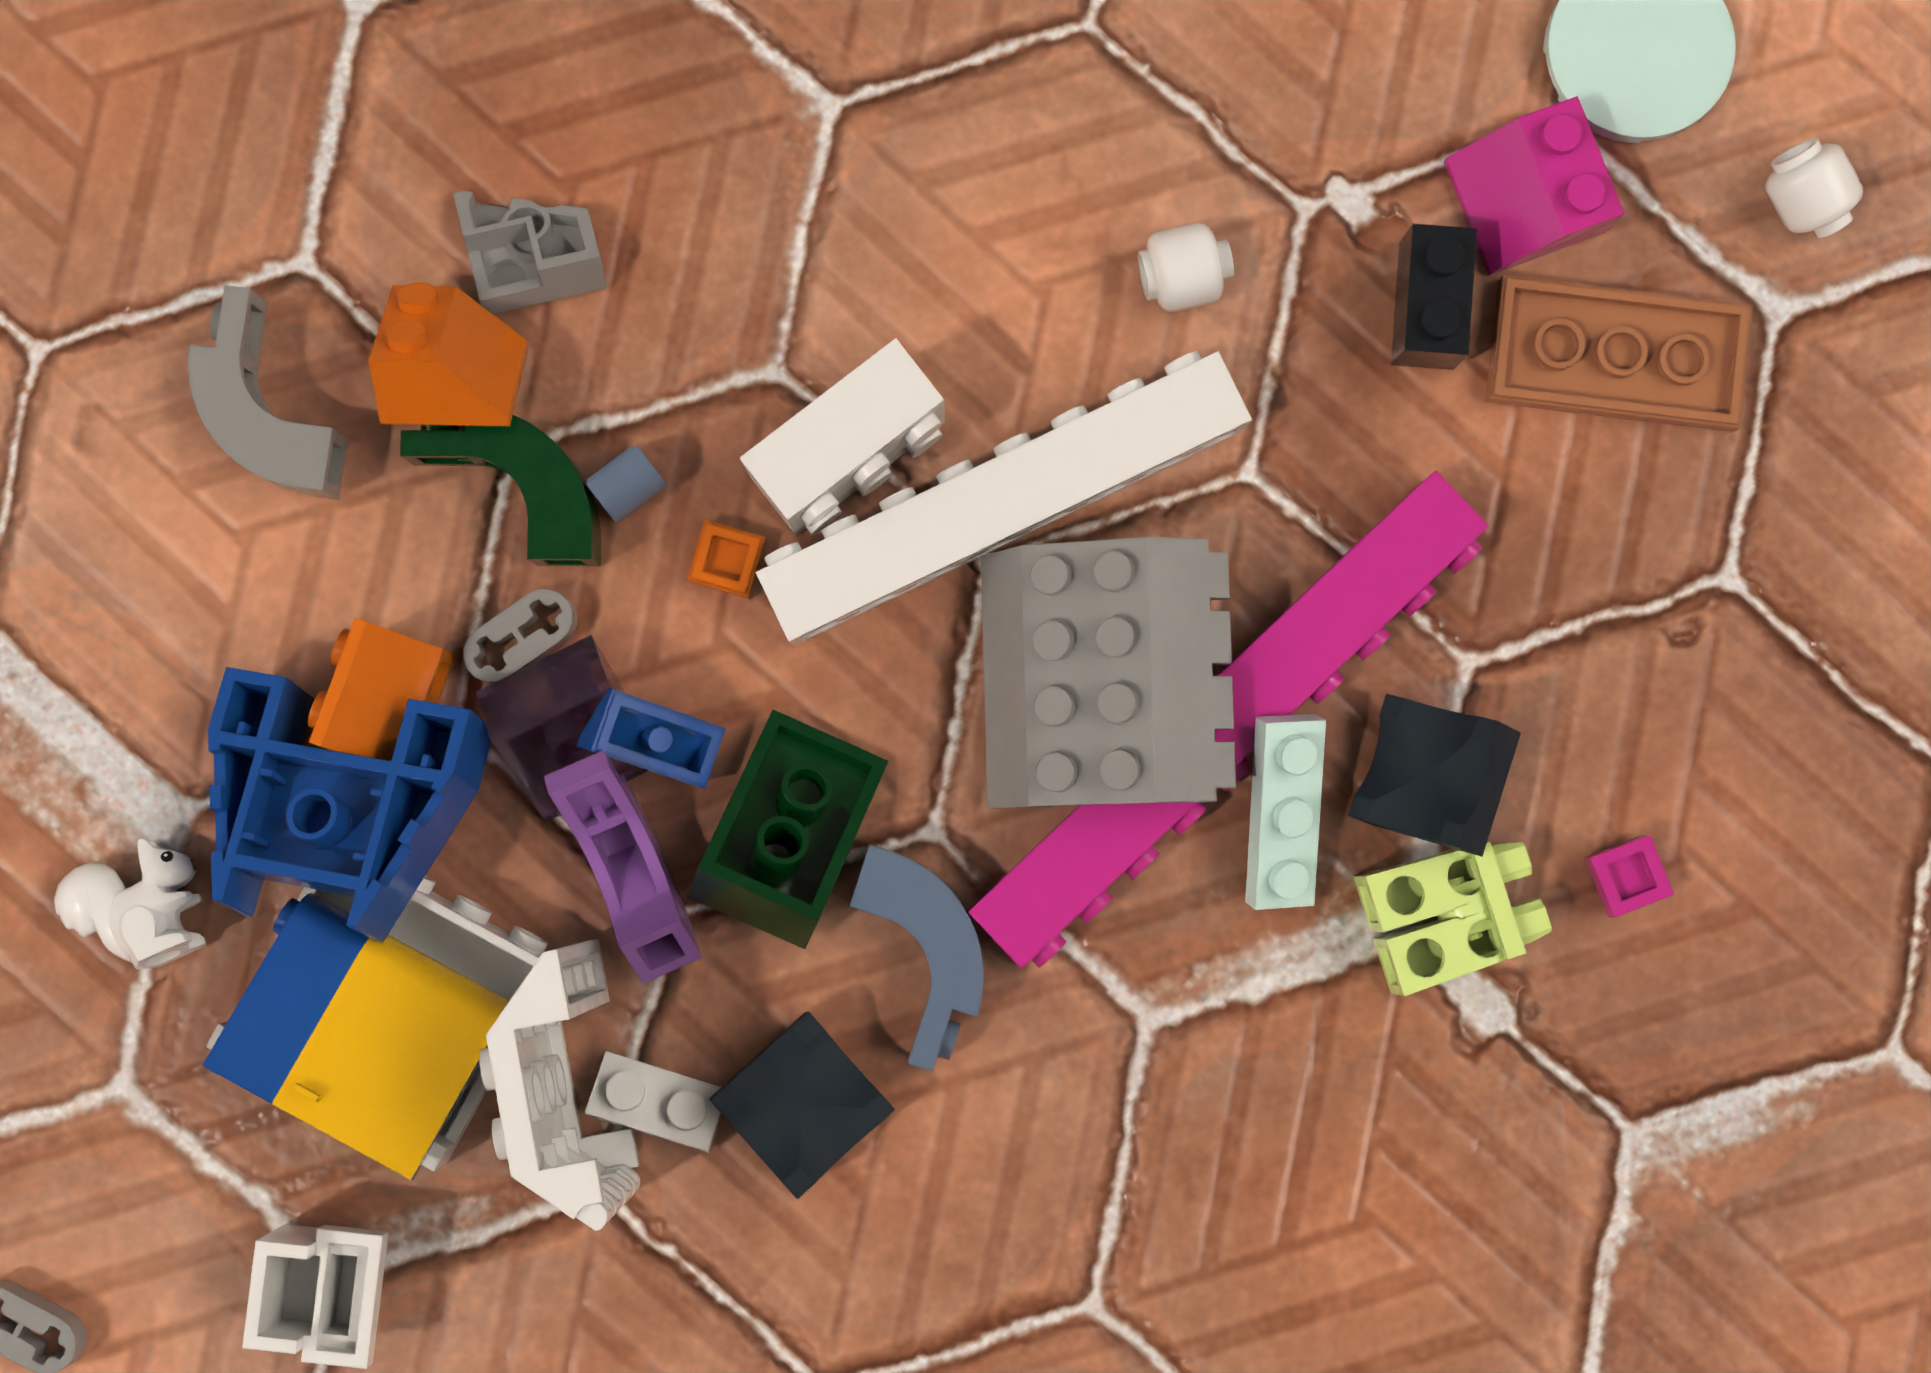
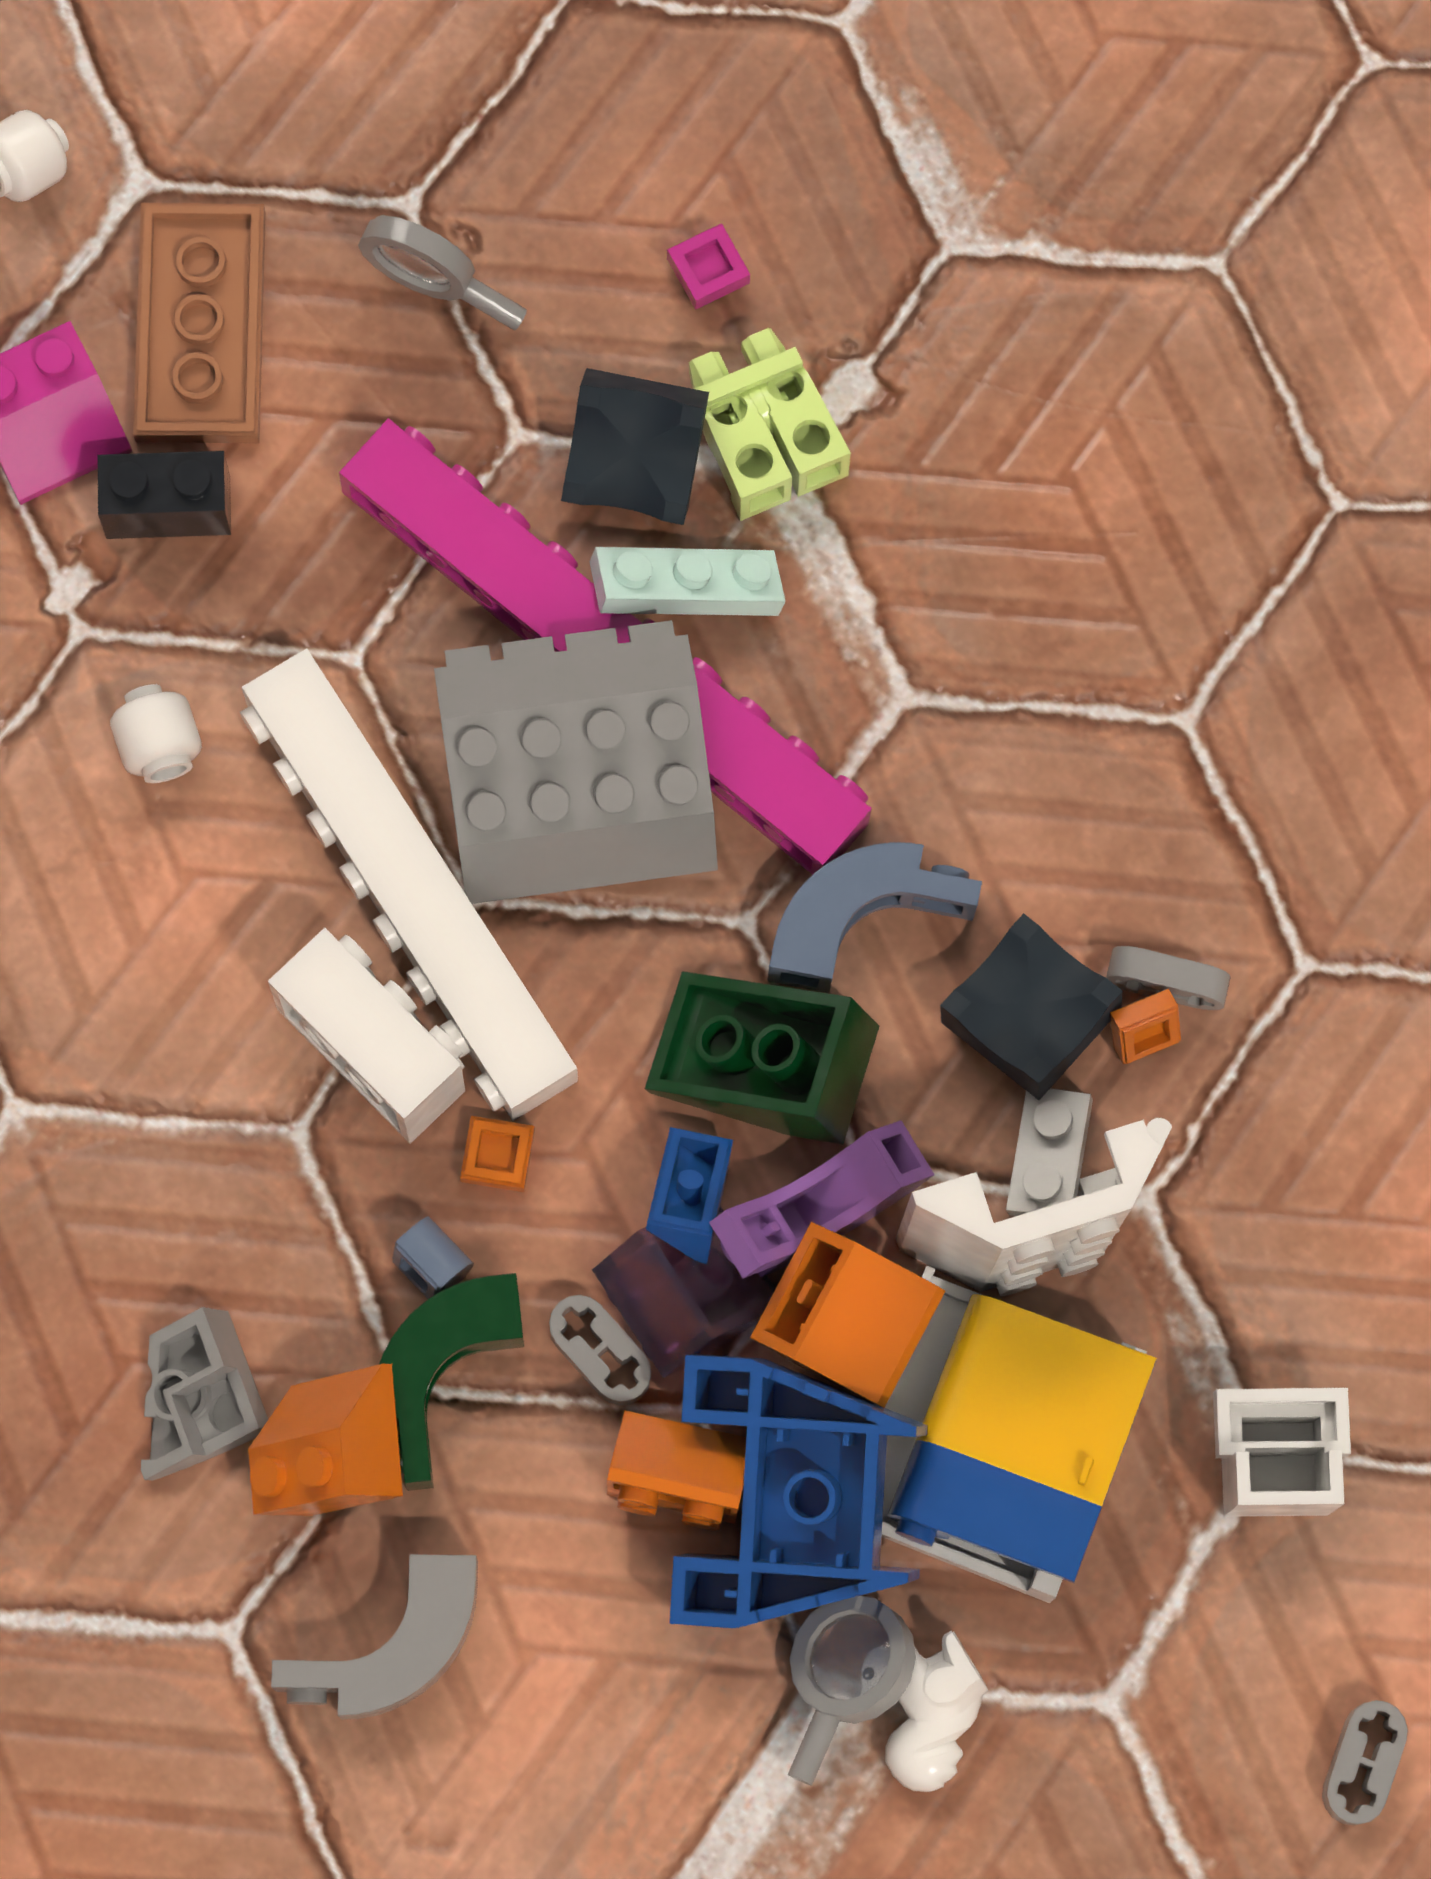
camera: 100 degrees left, 10 degrees down
none -> light grey piece [358,215,527,330]
none -> orange slope [750,1222,945,1408]
none -> light grey piece [788,1596,916,1786]
none -> light grey beam [1106,946,1231,1010]
none -> orange tile [1110,988,1181,1064]

